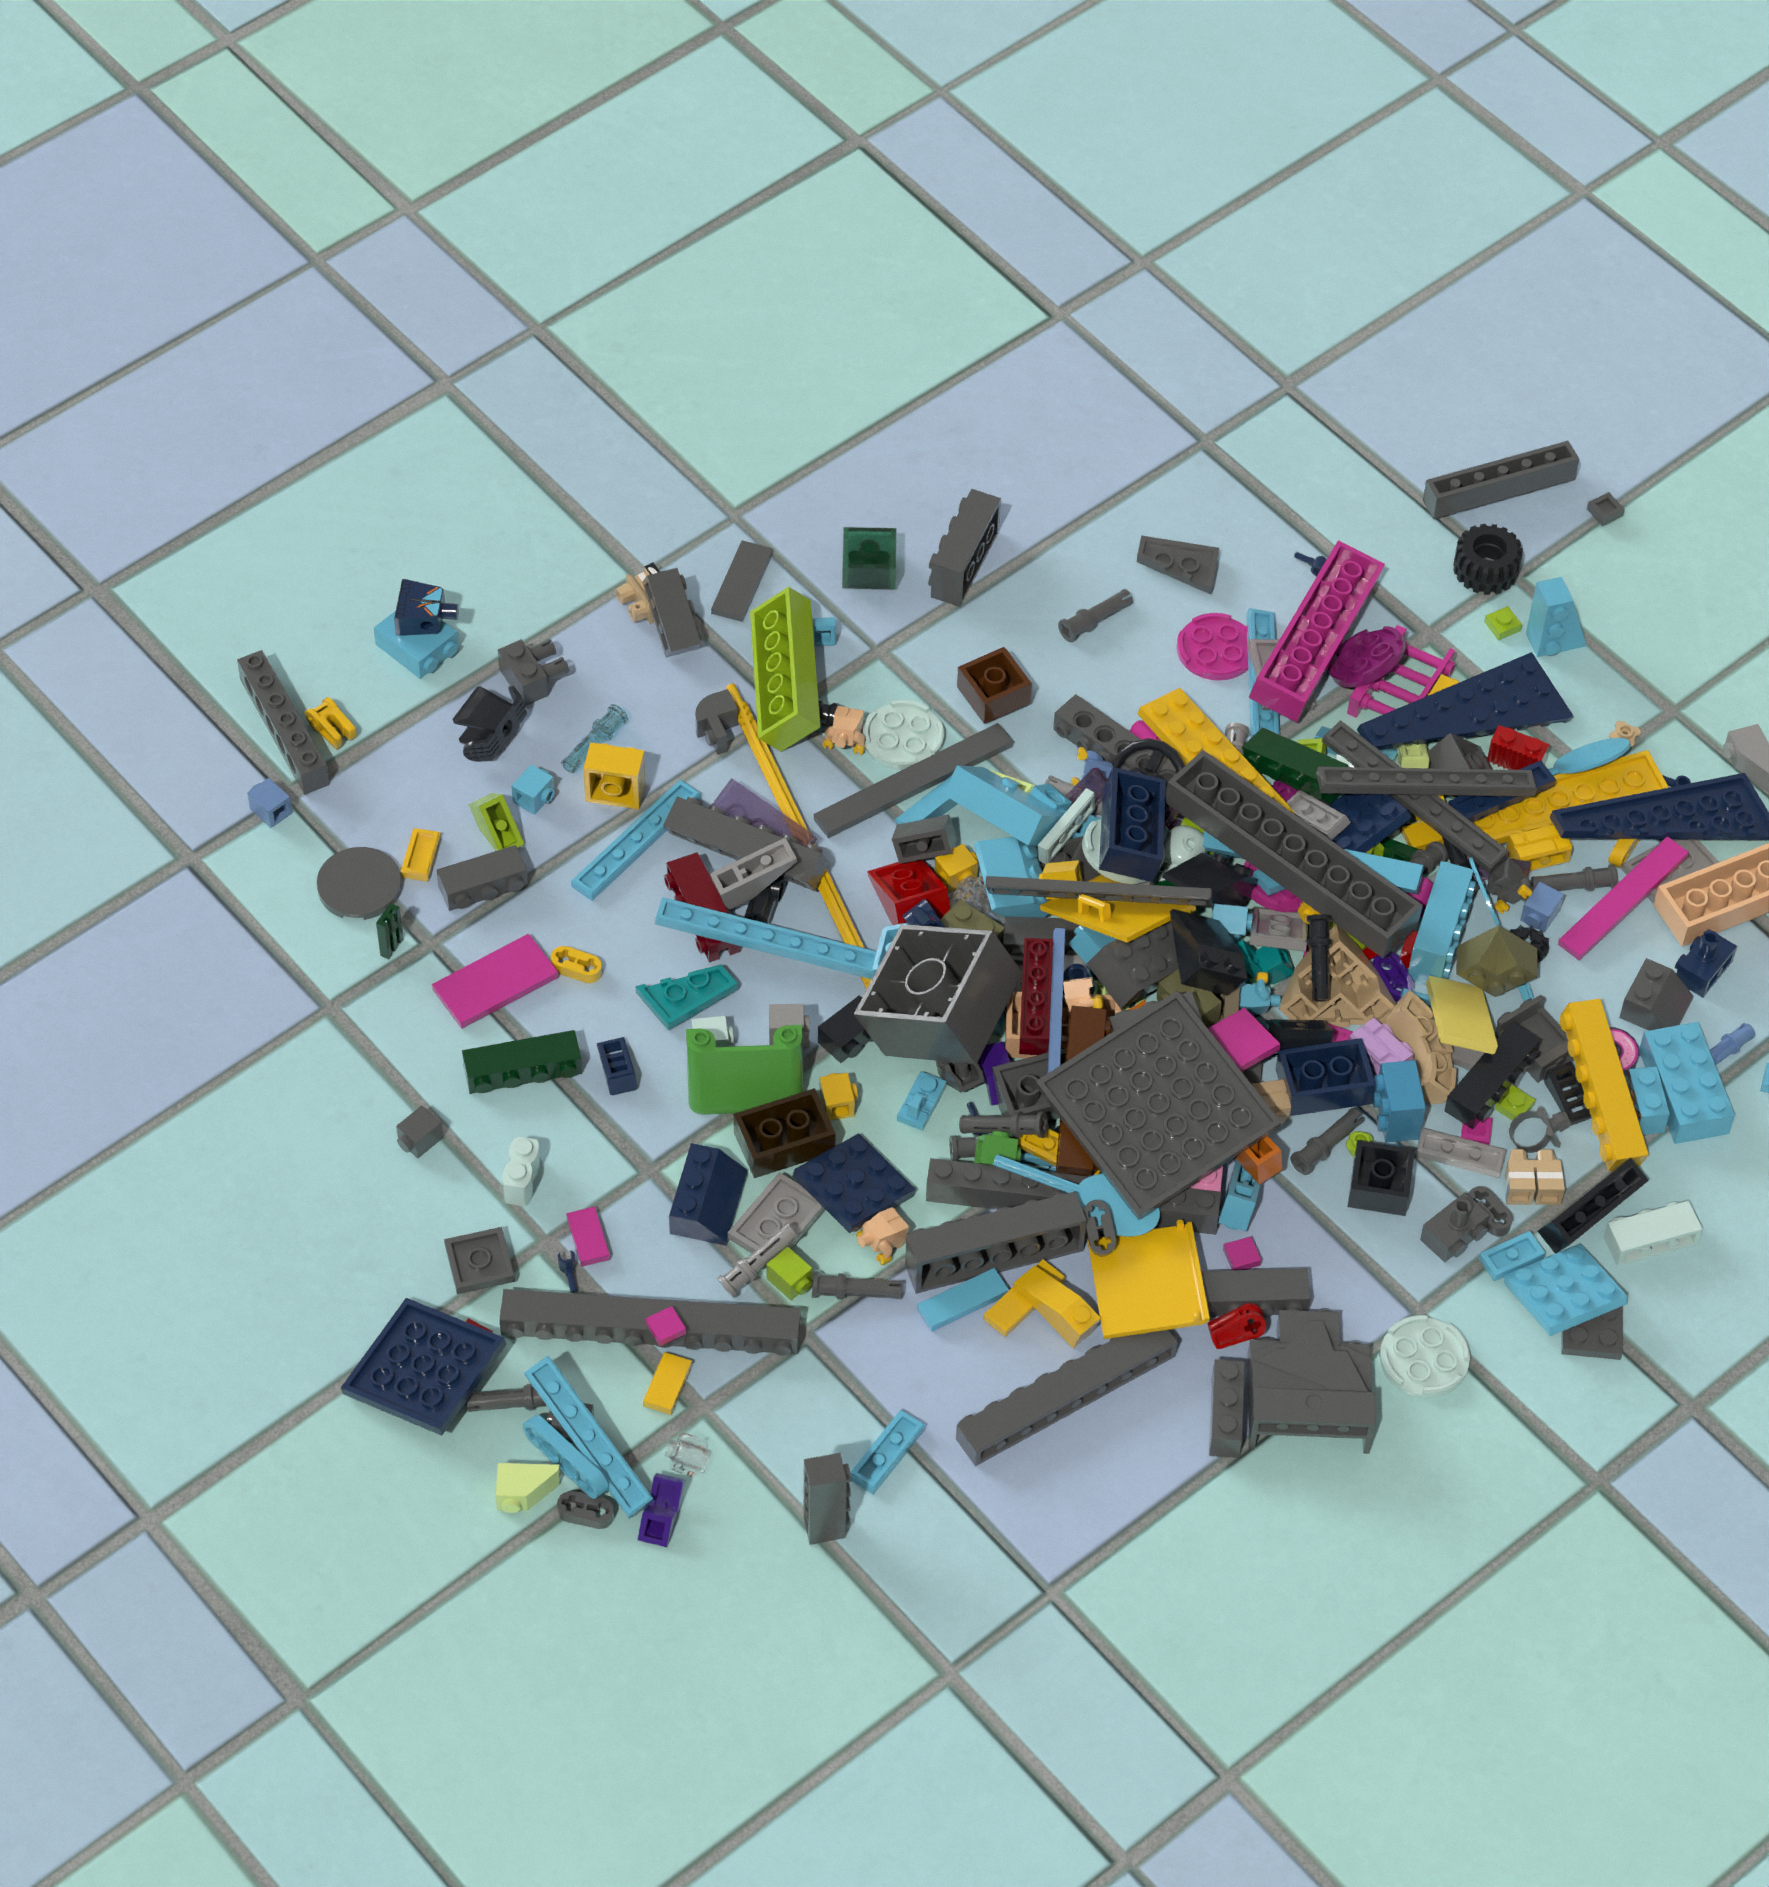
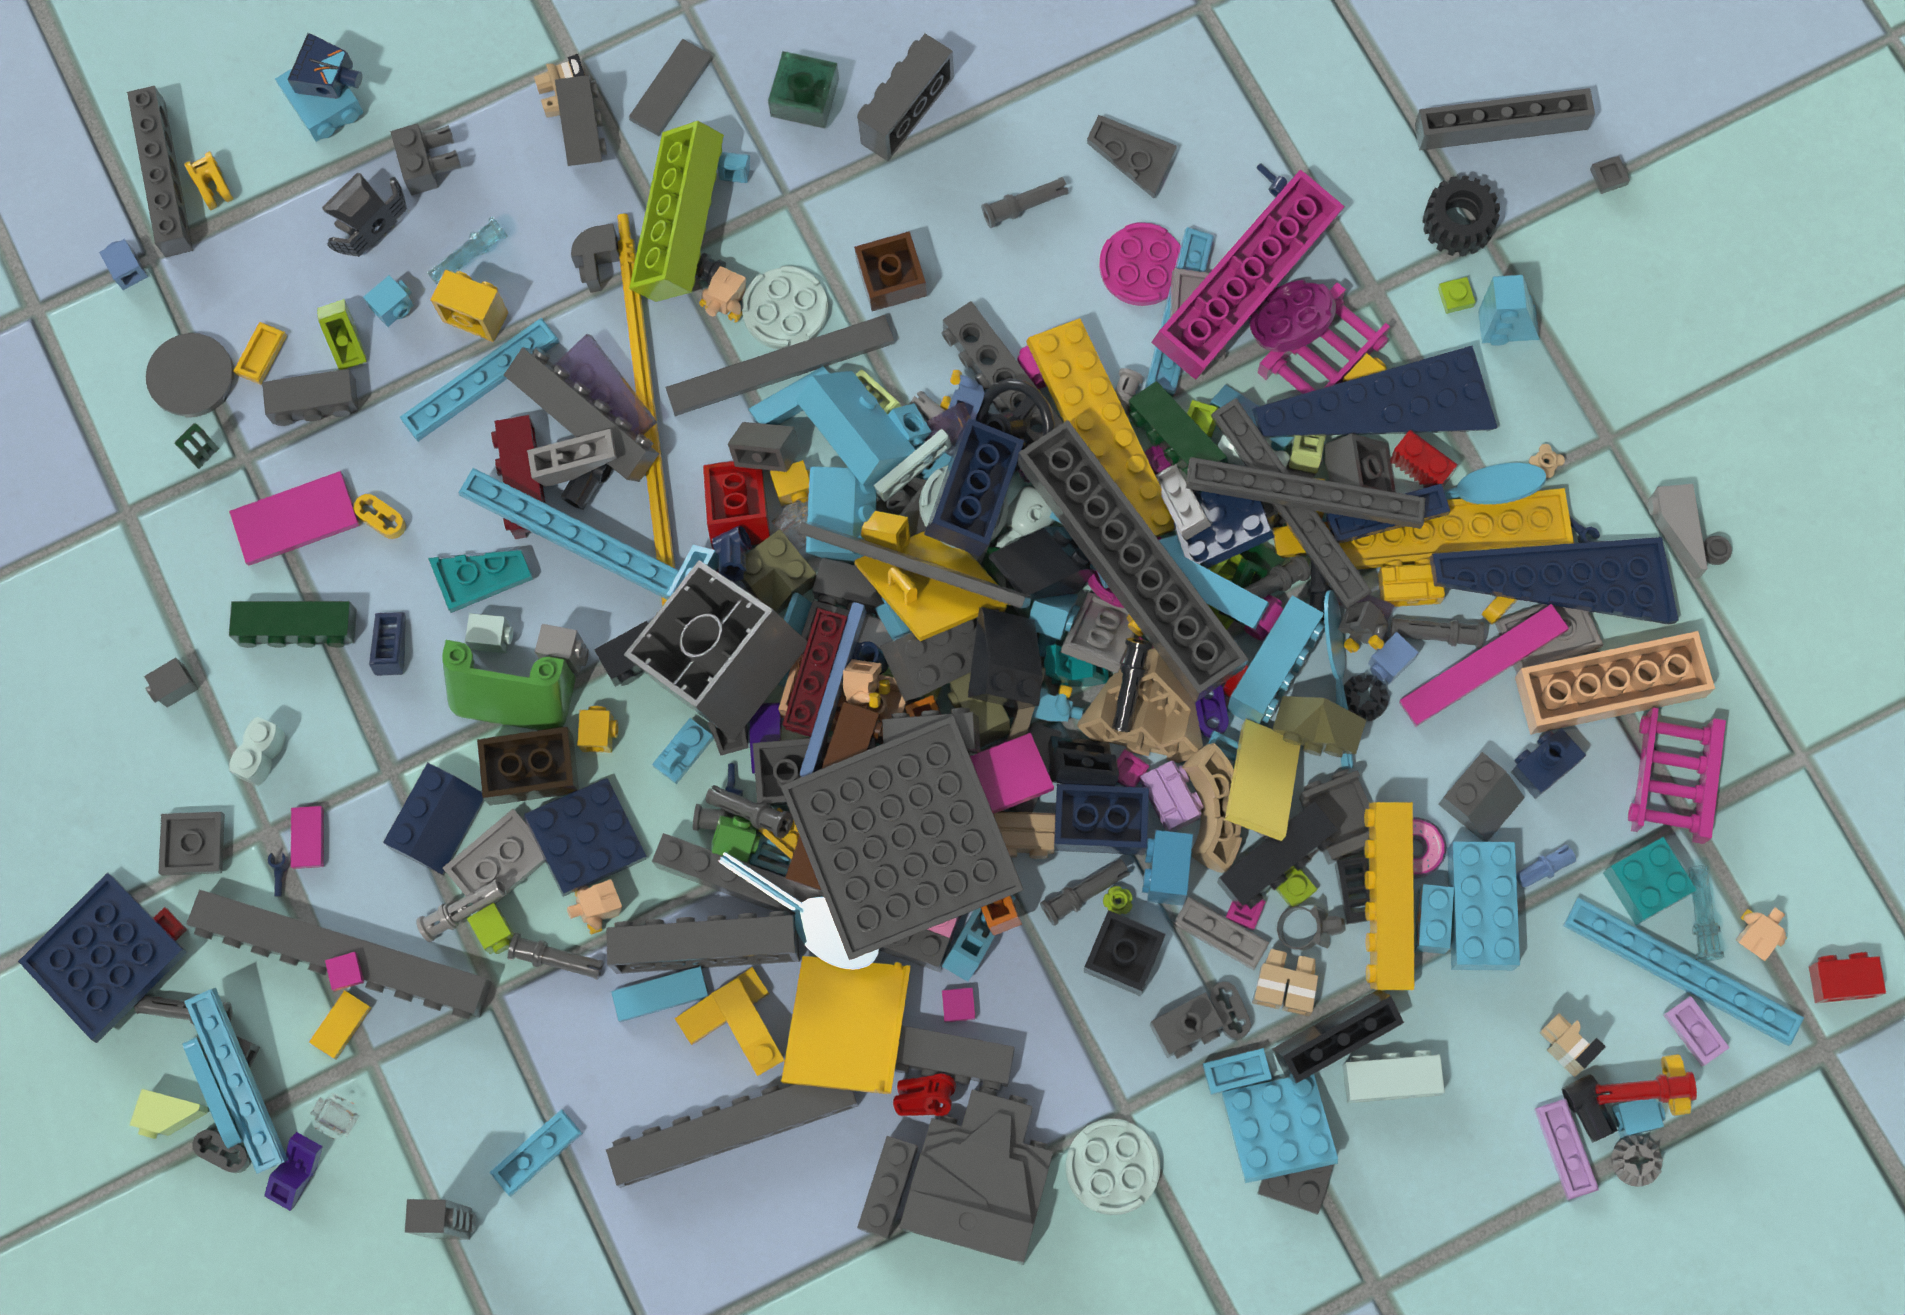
camera: 20 degrees right, 20 degrees up
dark grey beam [1083,1200,1116,1257] -> none

